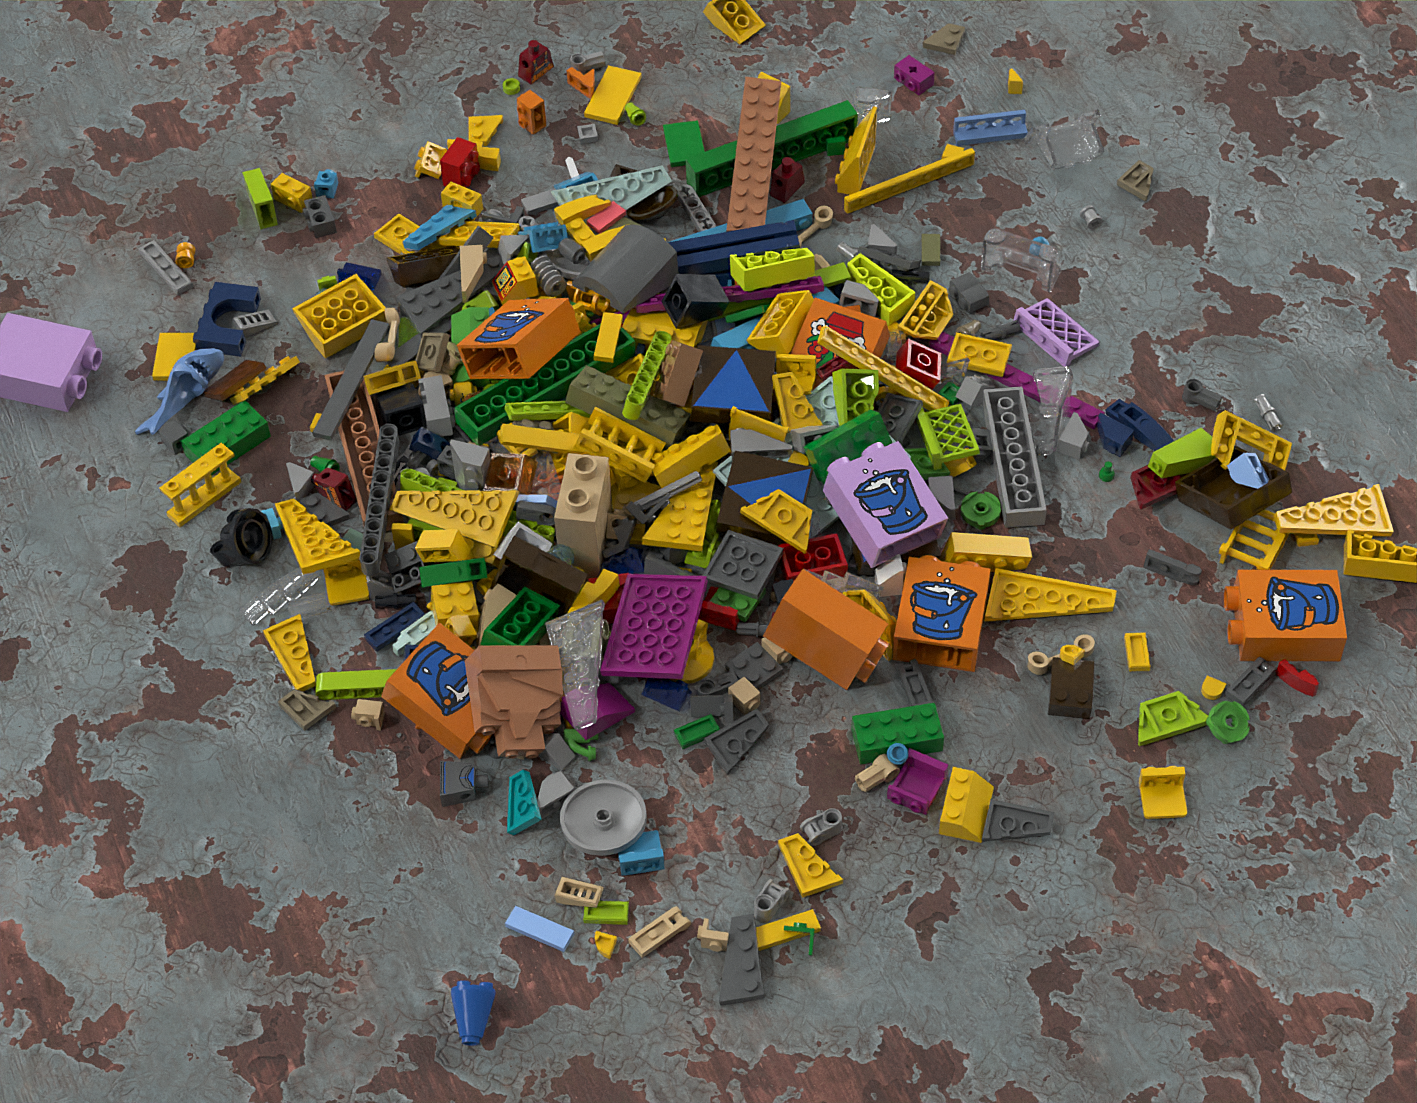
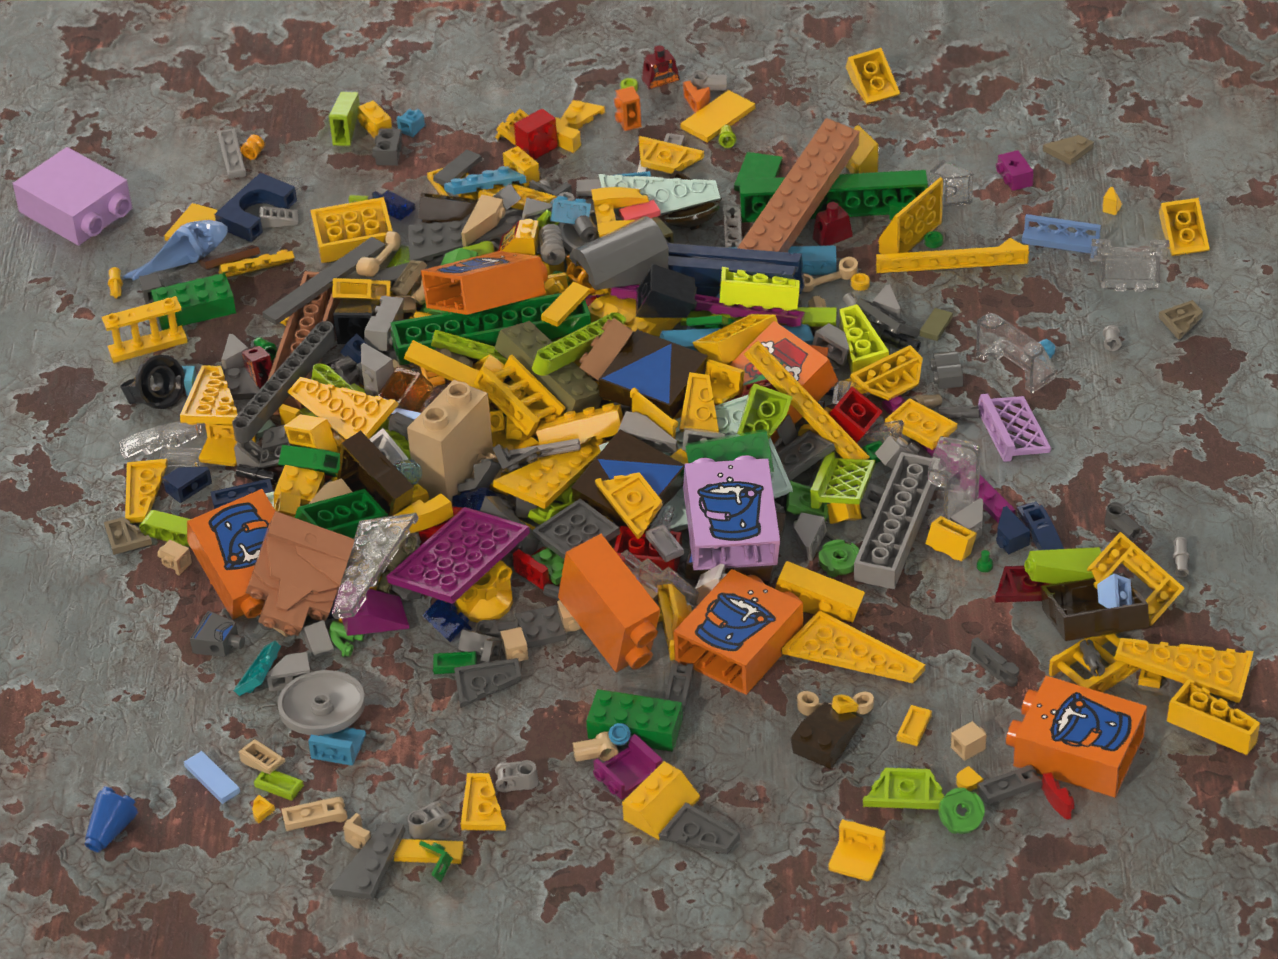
camera: 25 degrees right, 10 degrees down
none -> yellow axle [108,267,123,299]
none -> dark blue slope [163,467,212,503]
none -> dark grey tile [433,149,482,186]
none -> yellow wing [639,136,704,174]
none -> light grey tile [645,524,684,562]
none -> yellow tile [851,273,870,291]
none -> green tile [924,231,943,248]
none -> yellow brick [925,516,977,561]
none -> tan brick [951,721,987,761]
none -> dark grey pin [1079,639,1105,676]
none -> yellow slope [1159,198,1210,256]

